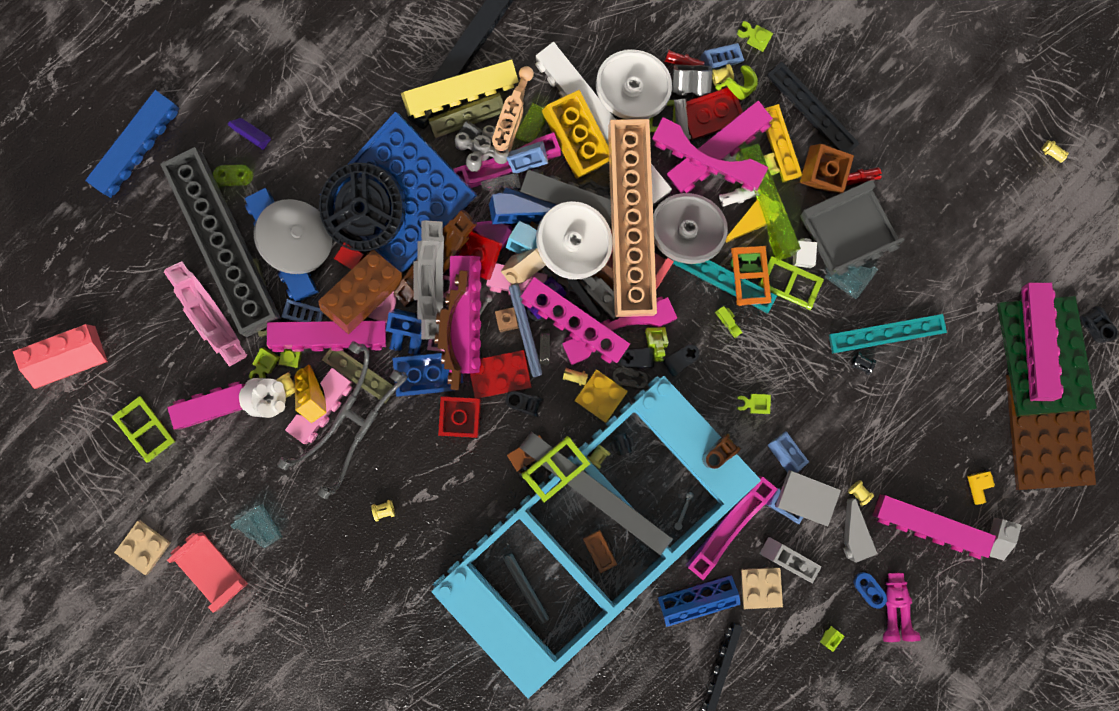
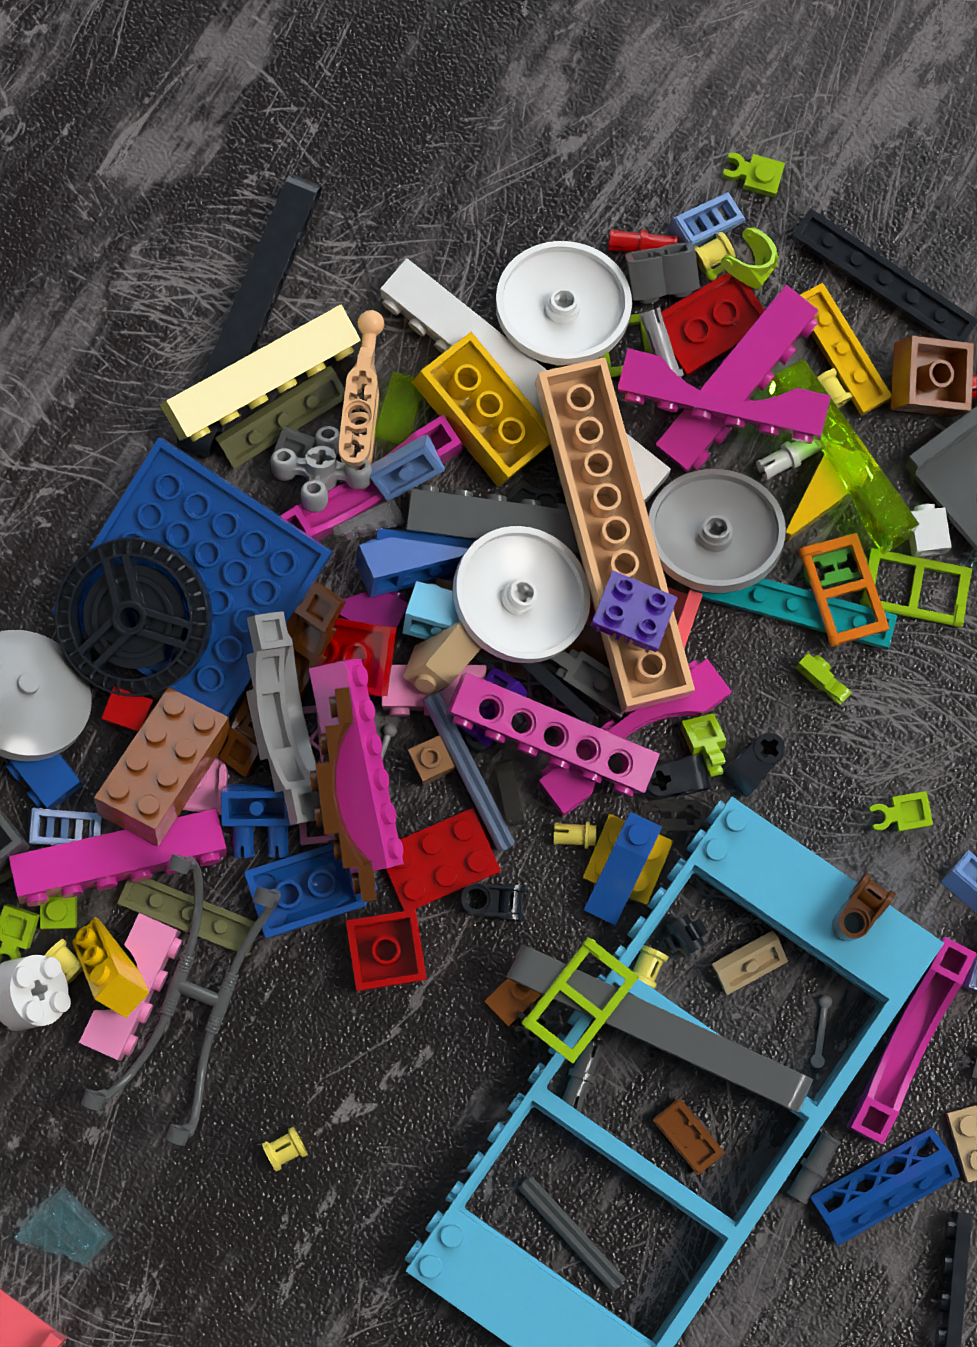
camera: 15 degrees left, 5 degrees down
none -> dark grey pin [562,1041,604,1113]
none -> blue slope [583,812,662,925]
none -> dark purple hinge [590,570,678,653]
none -> tan plate [712,930,788,995]
none -> dark grey pin [786,1131,841,1204]

